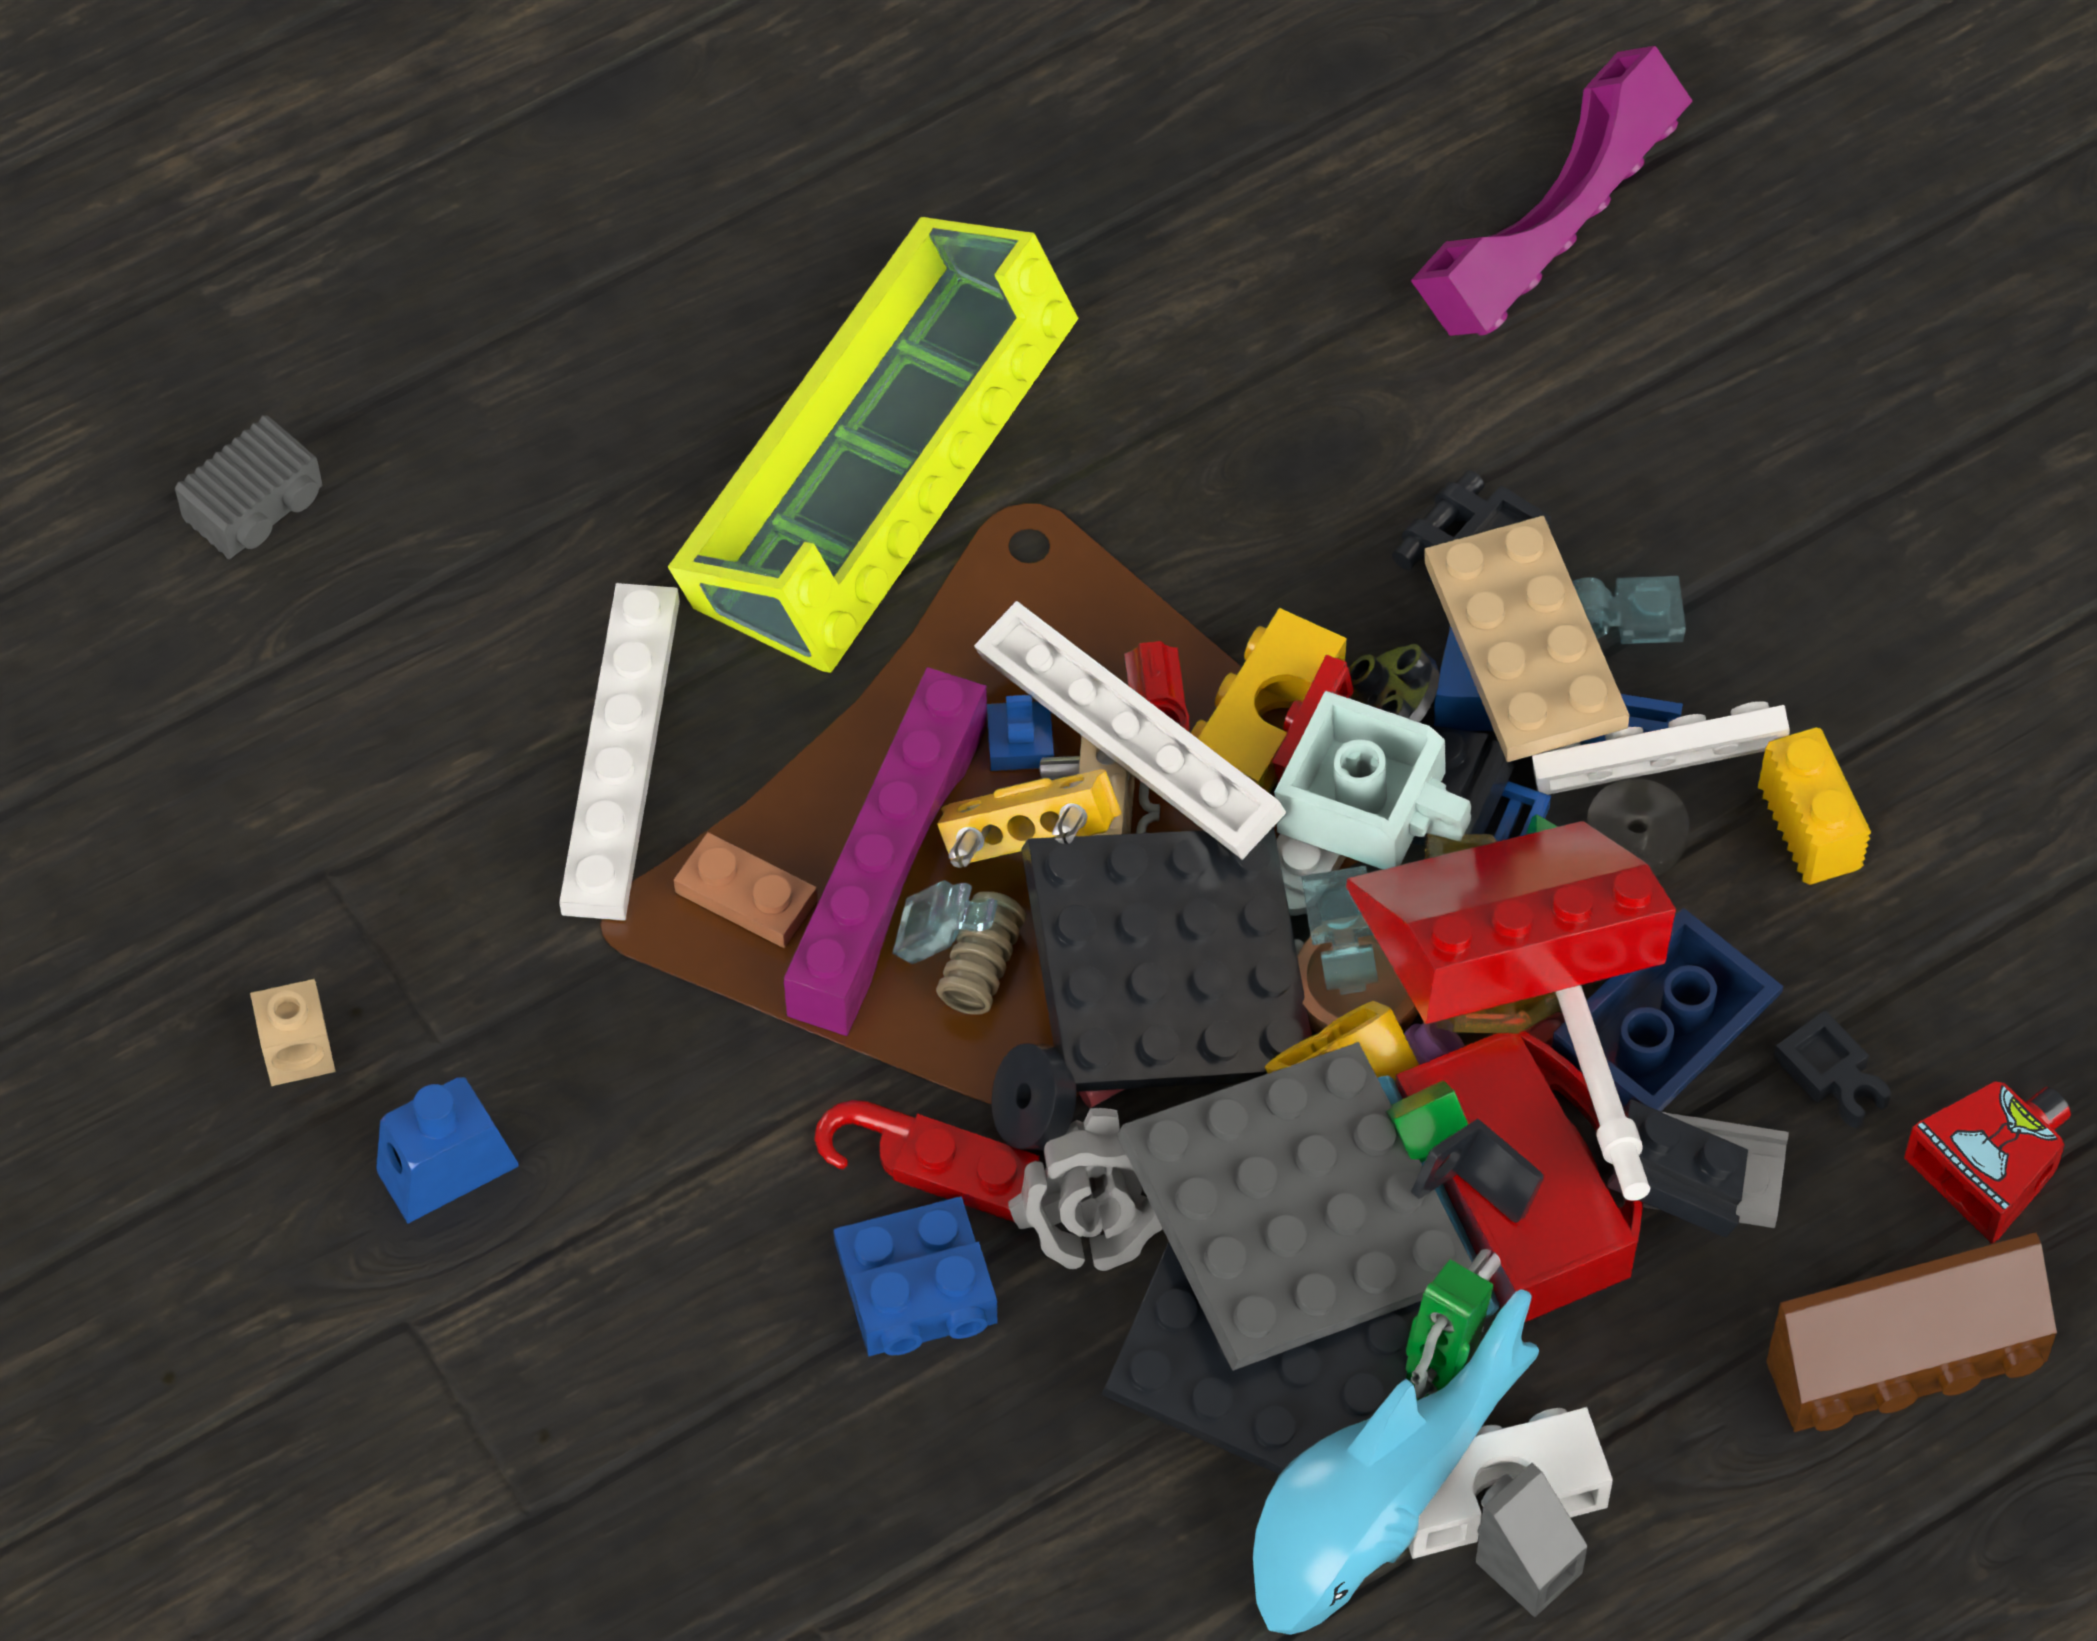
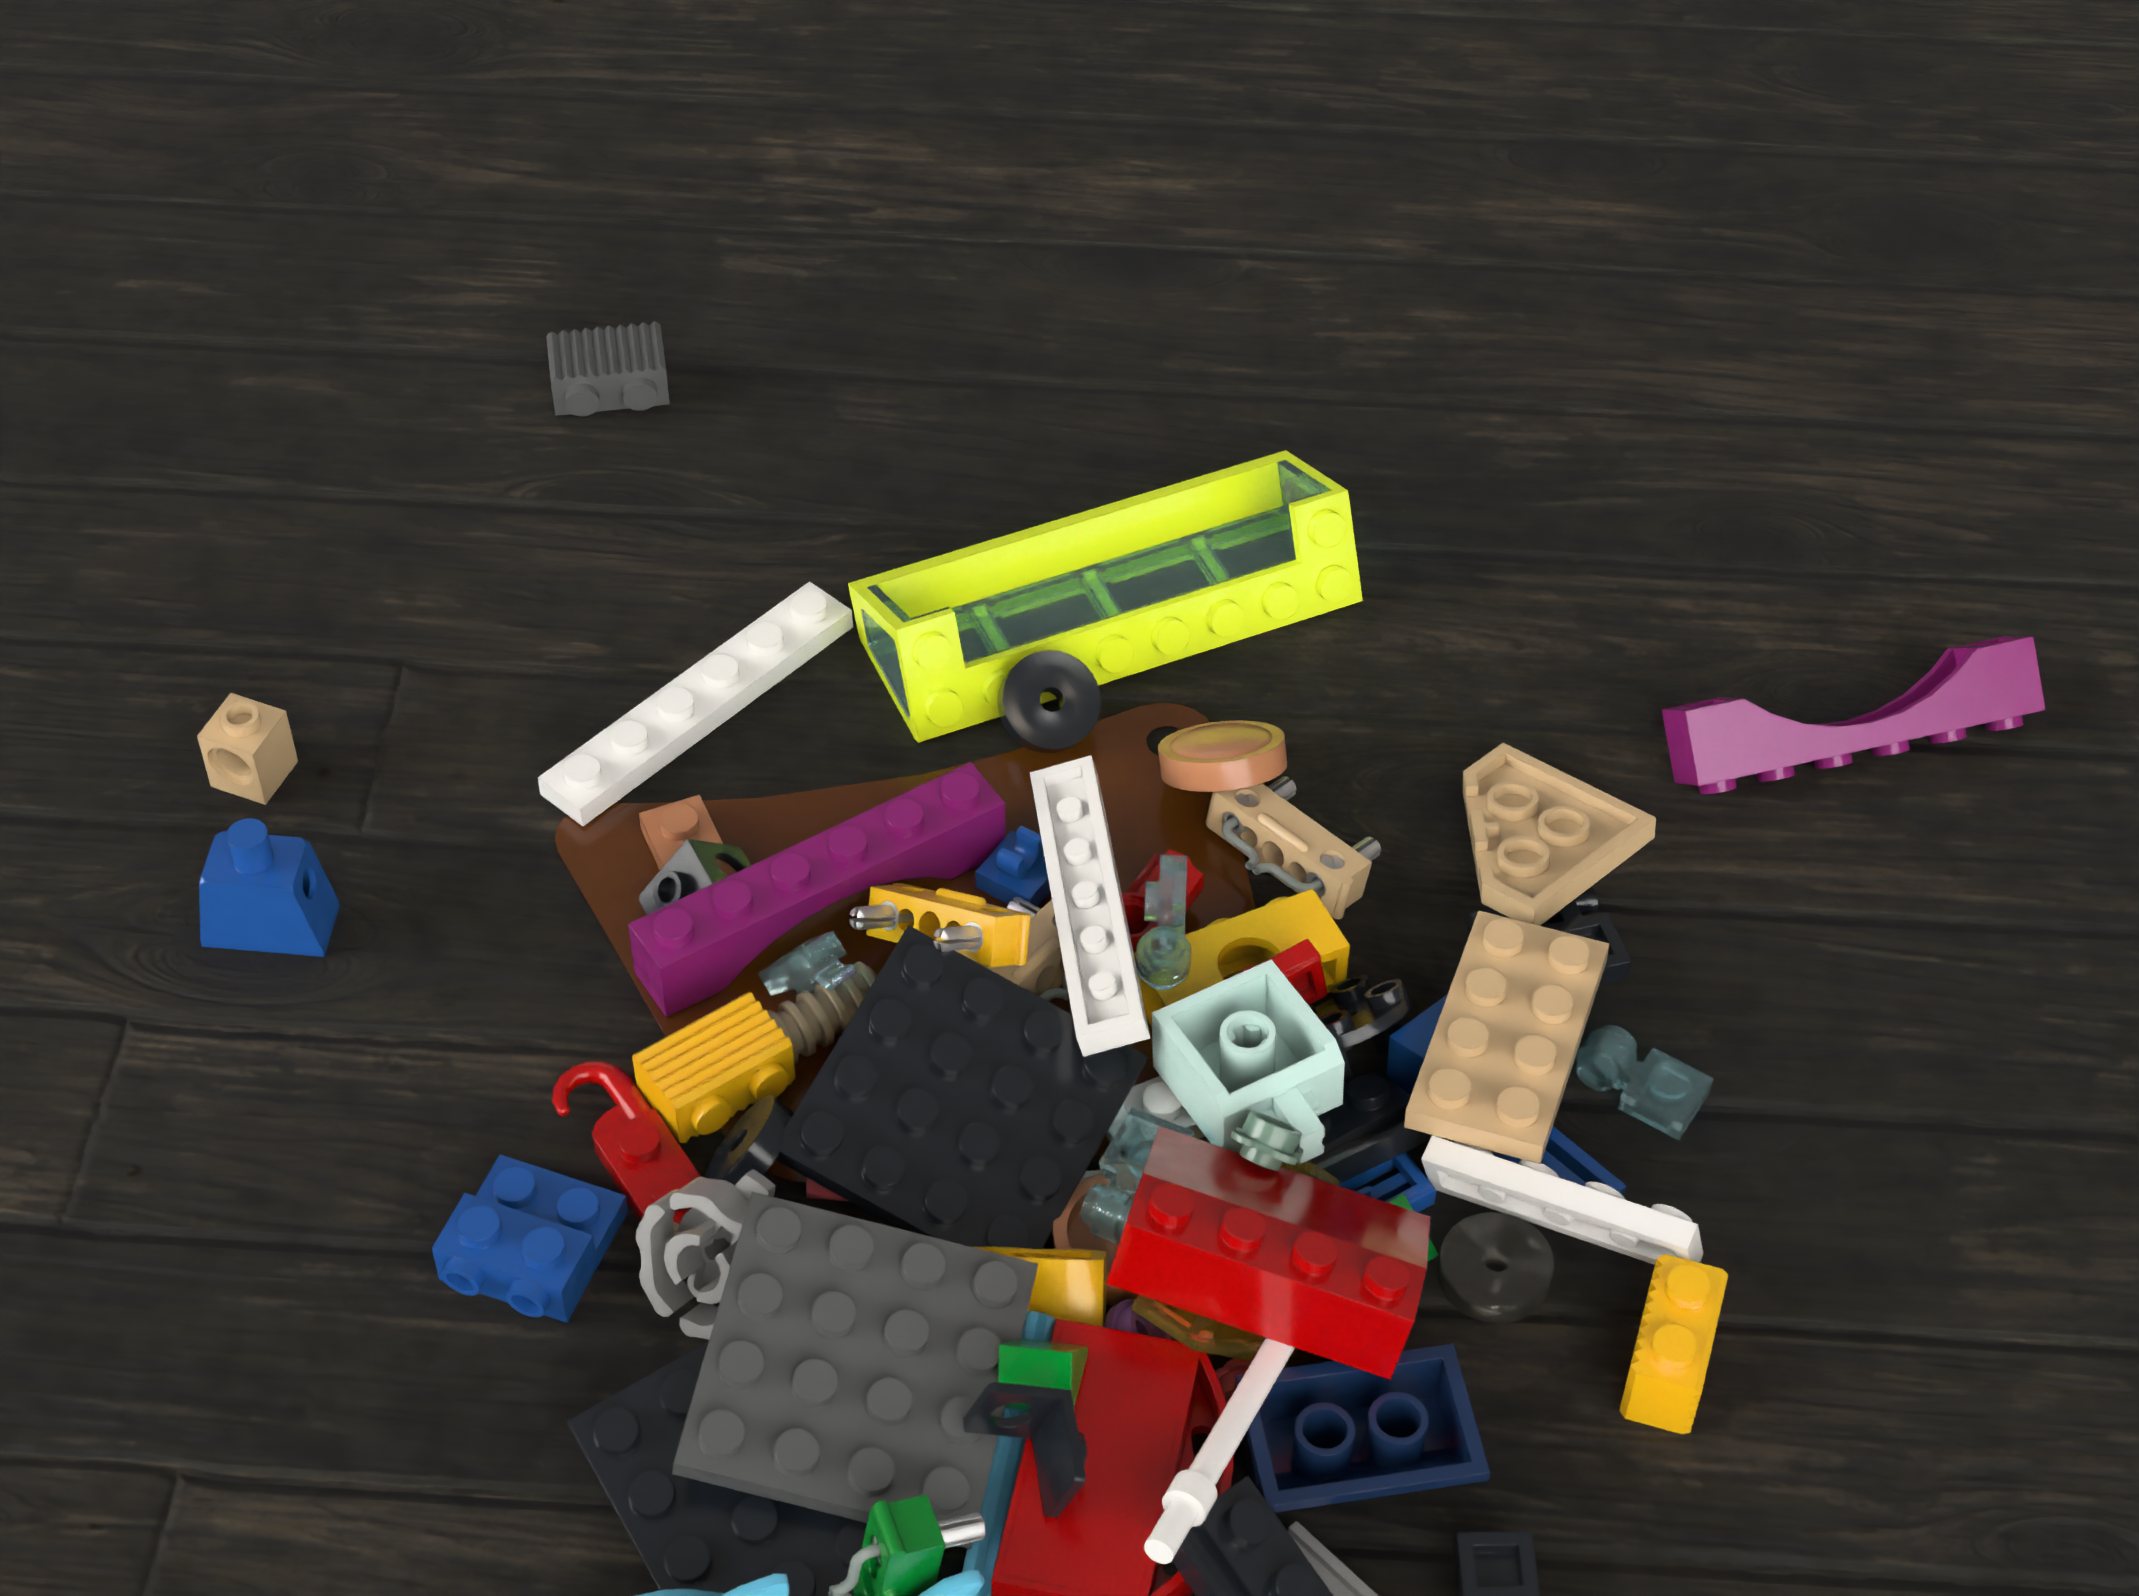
camera: 35 degrees right, 10 degrees down
none -> yellow brick [632,992,796,1143]
none -> black bracket [639,839,751,915]
none -> black piece [998,650,1101,753]
none -> clear light blue plate [1136,855,1191,990]
none -> nougat piece [1158,720,1287,792]
none -> tan piece [1205,776,1381,919]
none -> sand green plate [1230,1111,1302,1171]
none -> tan plate [1463,743,1656,926]

